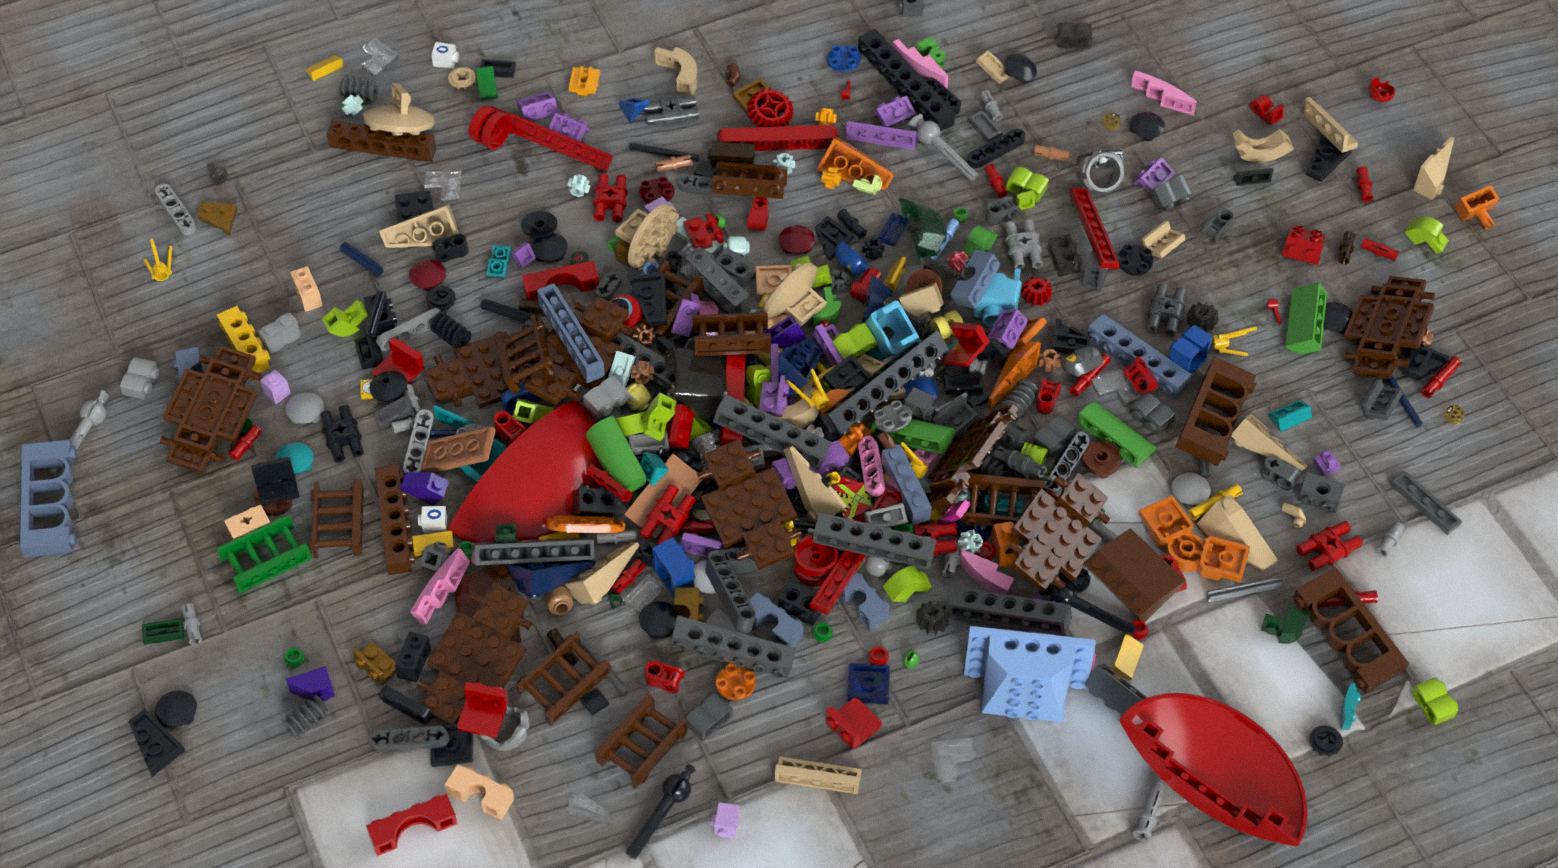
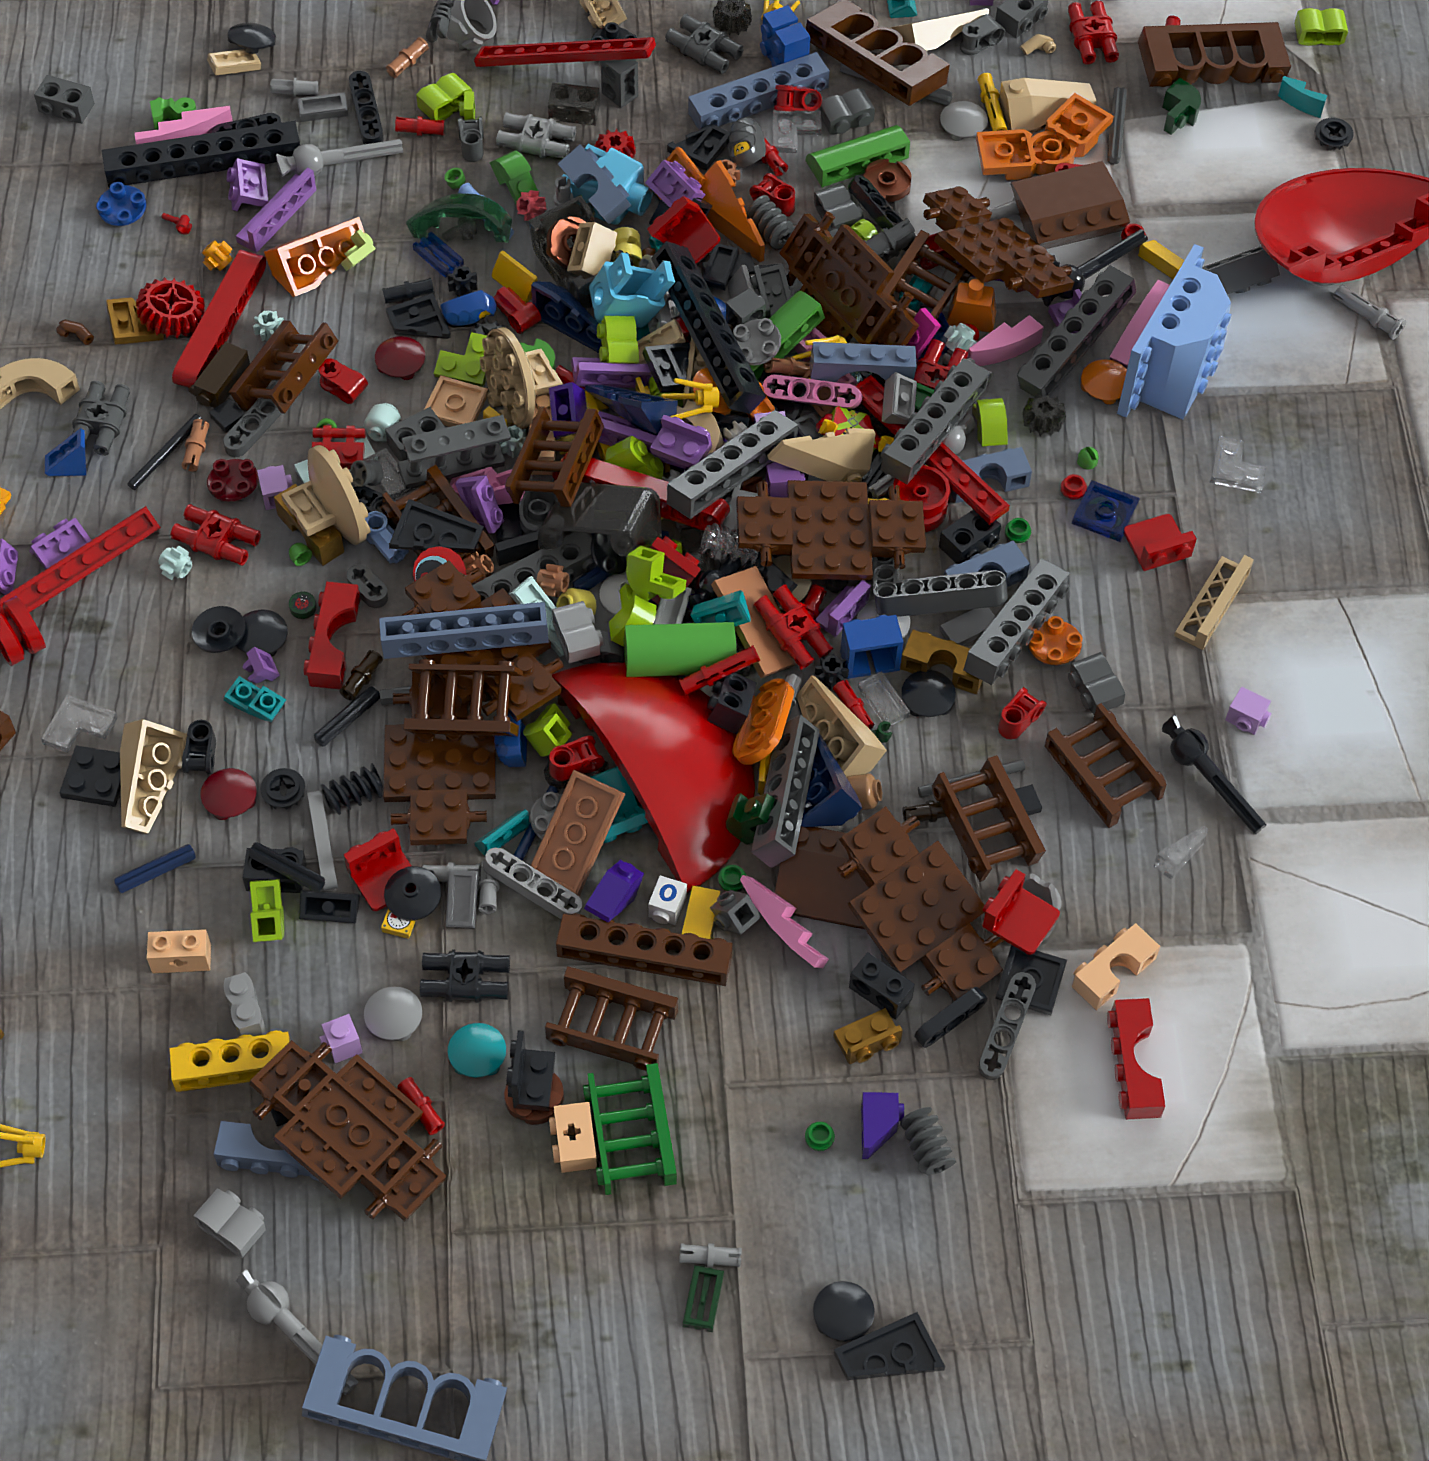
camera: 70 degrees left, 5 degrees up
light orange gear [821,167,842,189] -> none

